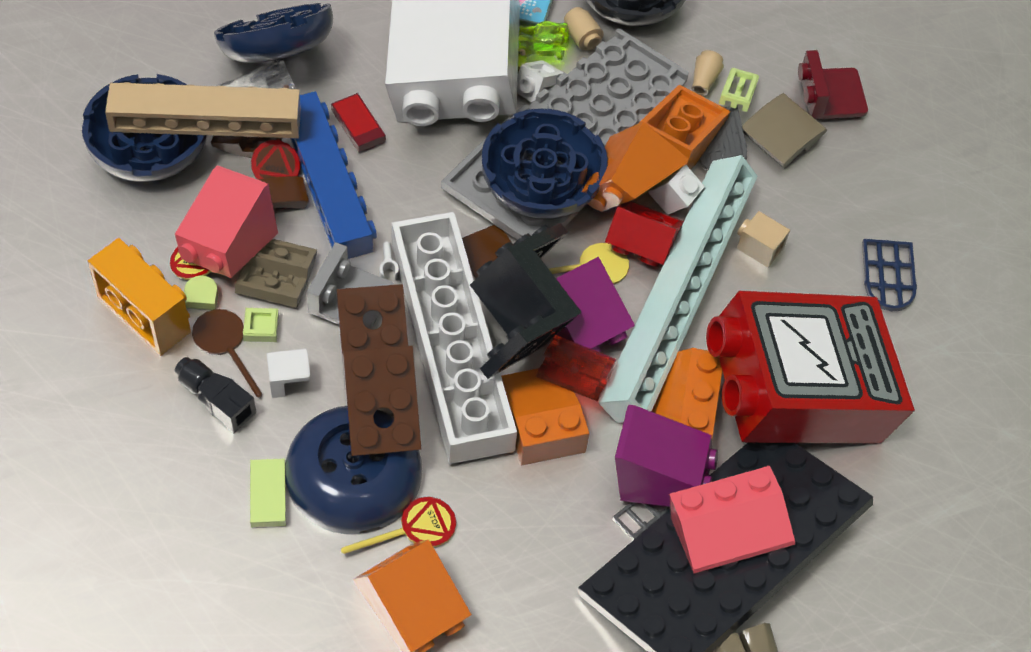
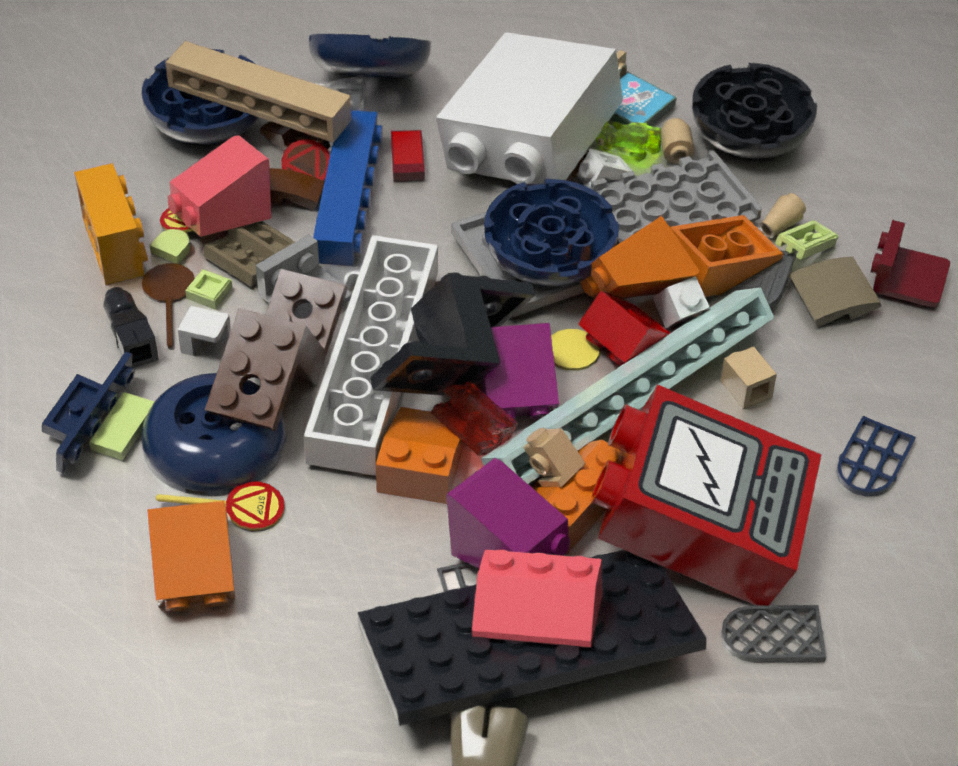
camera: 30 degrees right, 10 degrees down
none -> dark blue bracket [42,352,135,473]
none -> tan brick [523,428,586,487]
none -> dark grey window [721,605,826,662]

